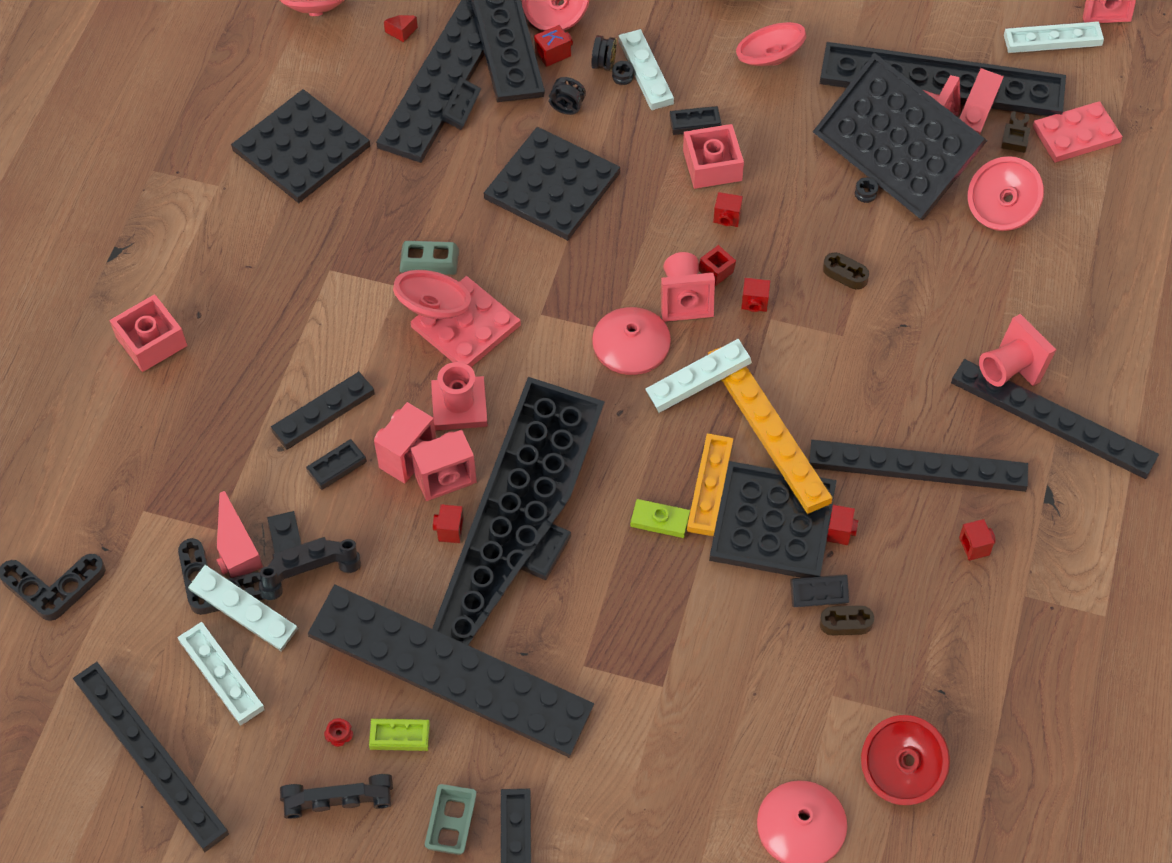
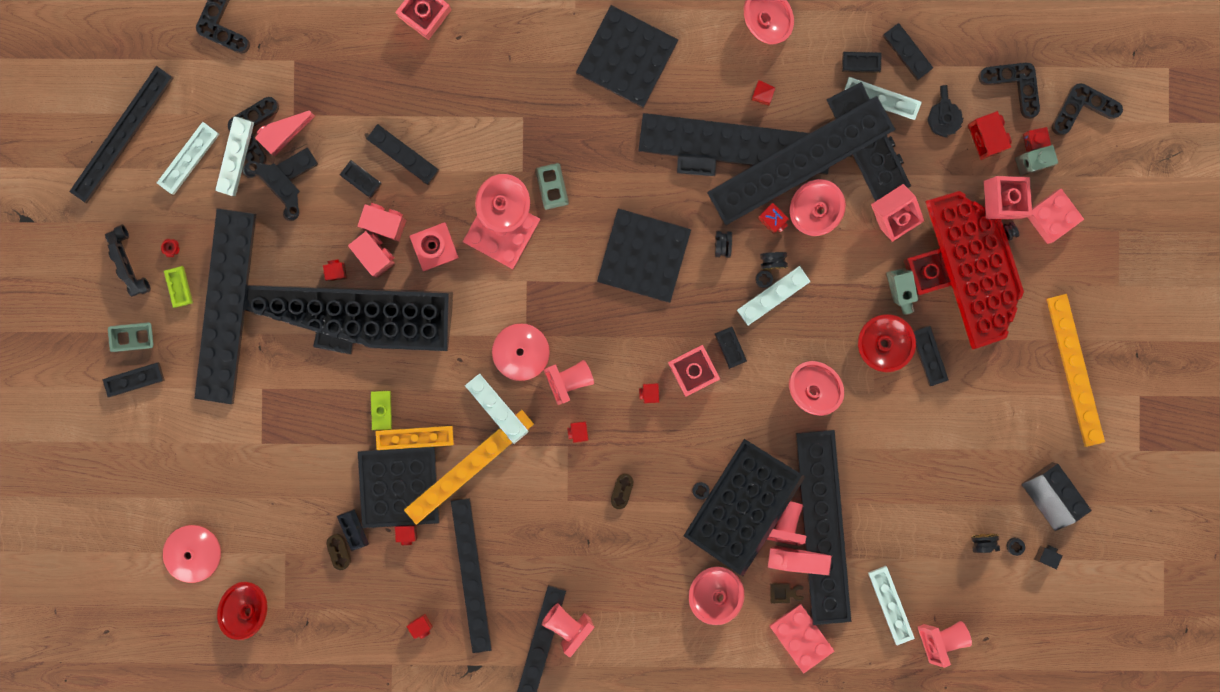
camera: 70 degrees right, 30 degrees up
red plate [699,245,736,286] -> none

